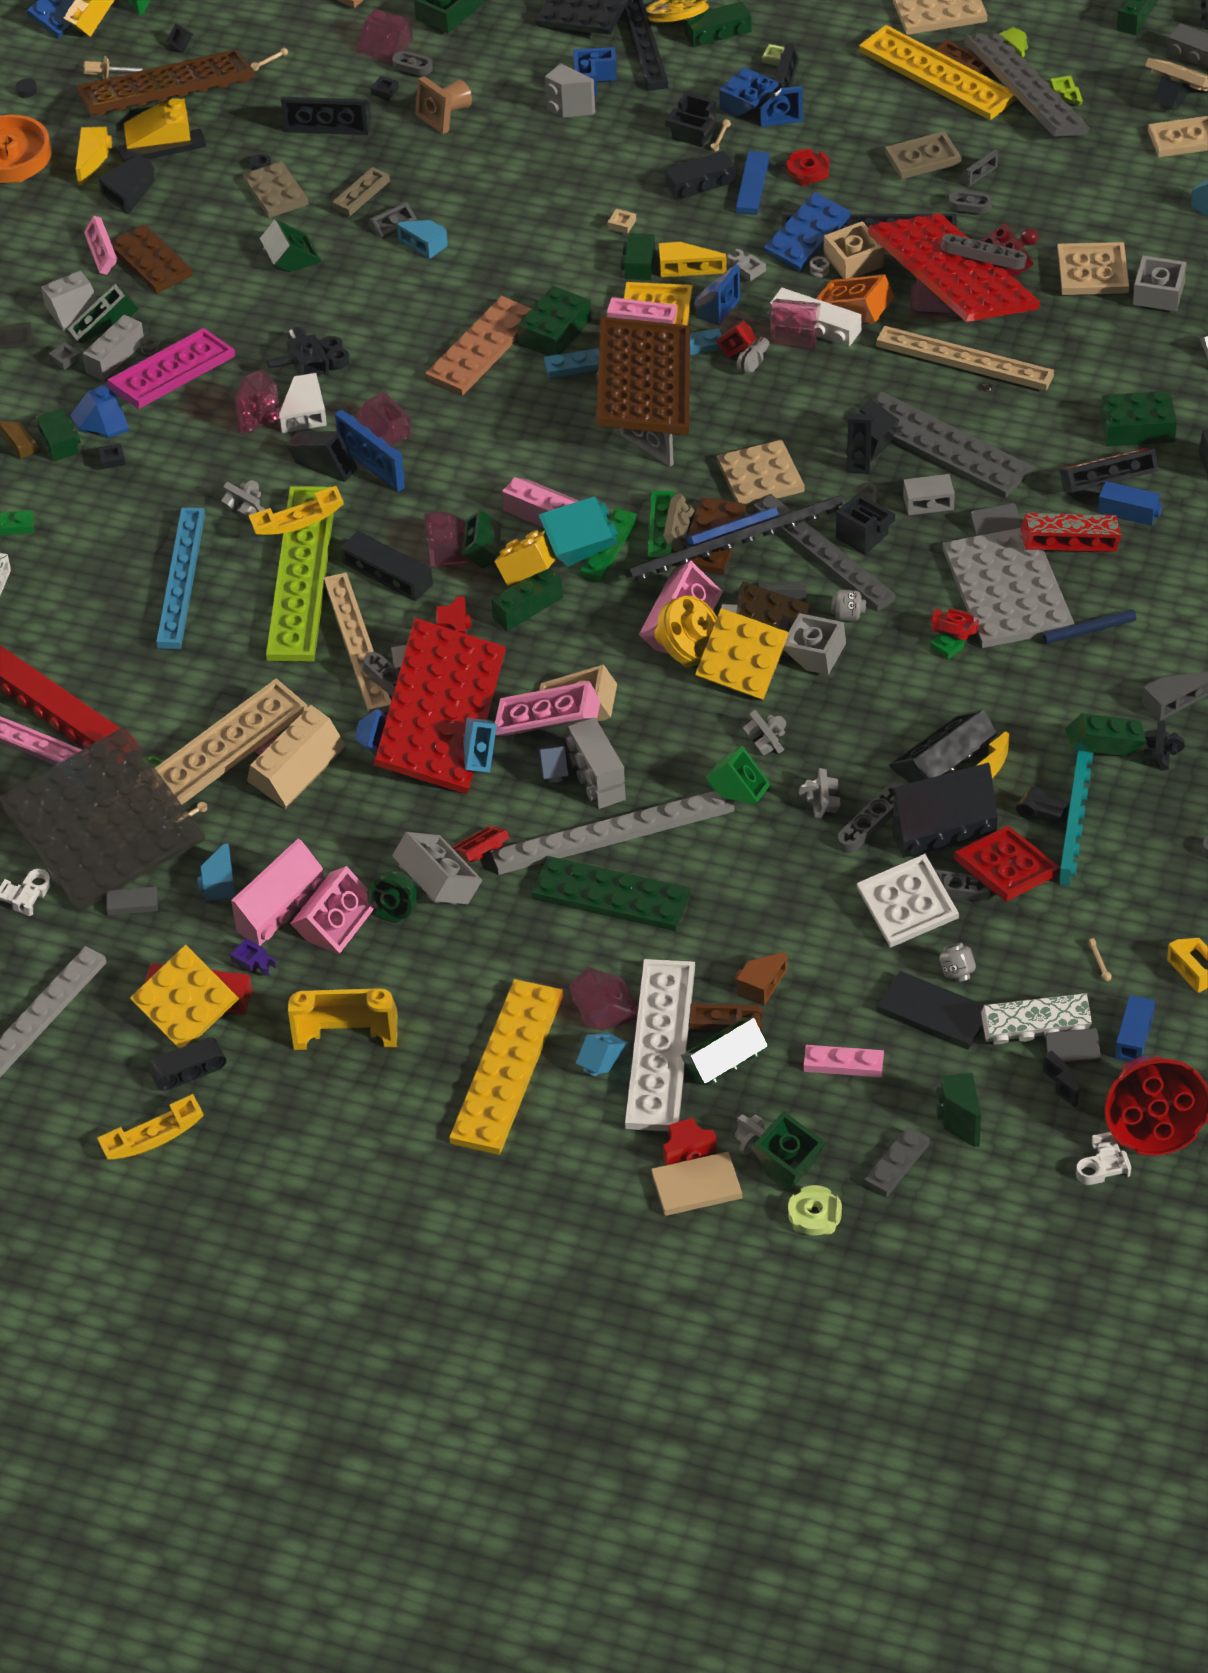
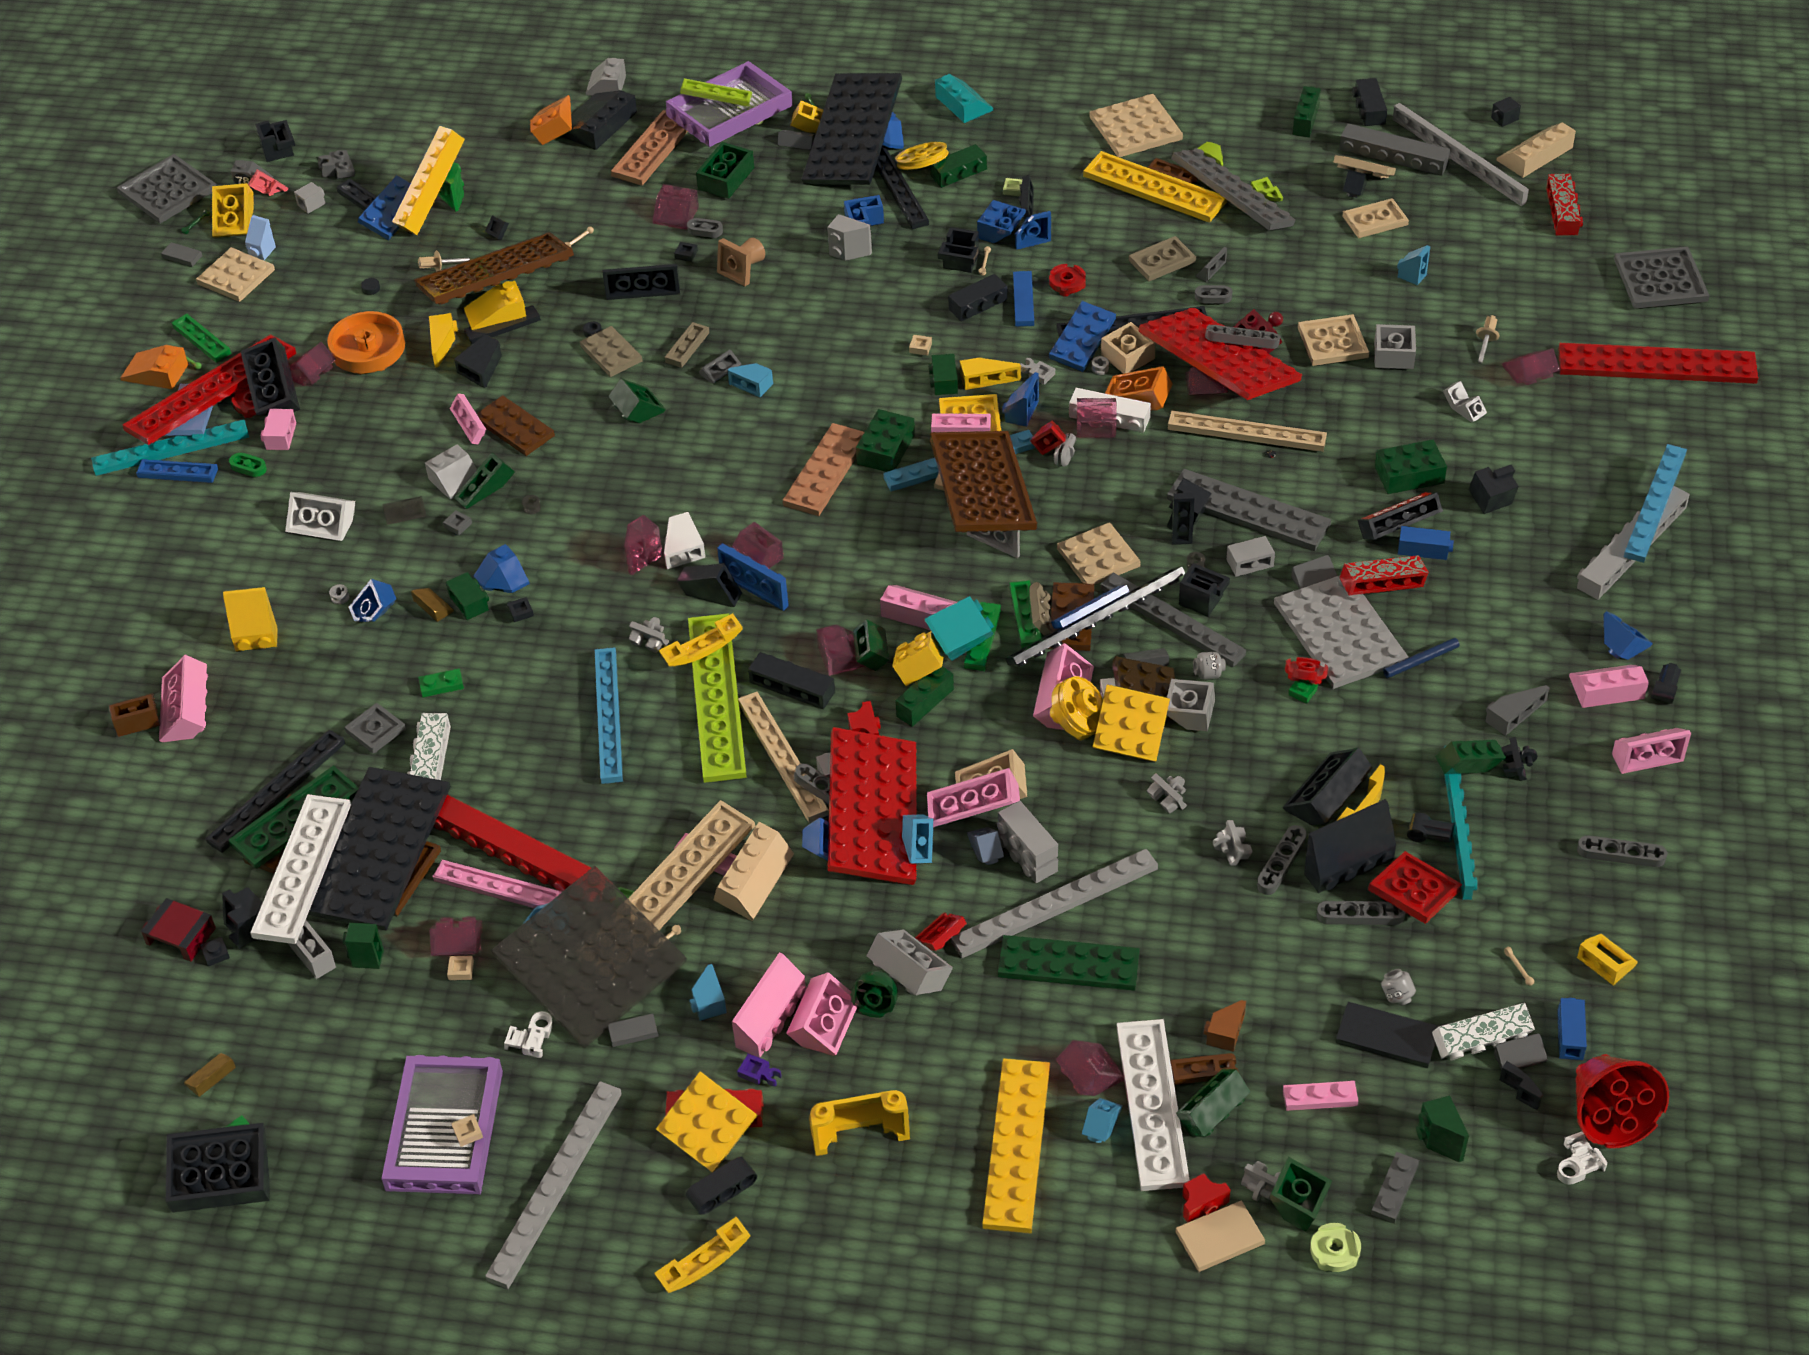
camera: 10 degrees left, 0 degrees up
light grey brick [83,315,145,381] -> none
dark pink plate [107,328,235,409] -> none
black piece [267,327,349,376] -> none
green slope [706,745,771,805] -> none
white plate [857,854,959,948] -> none

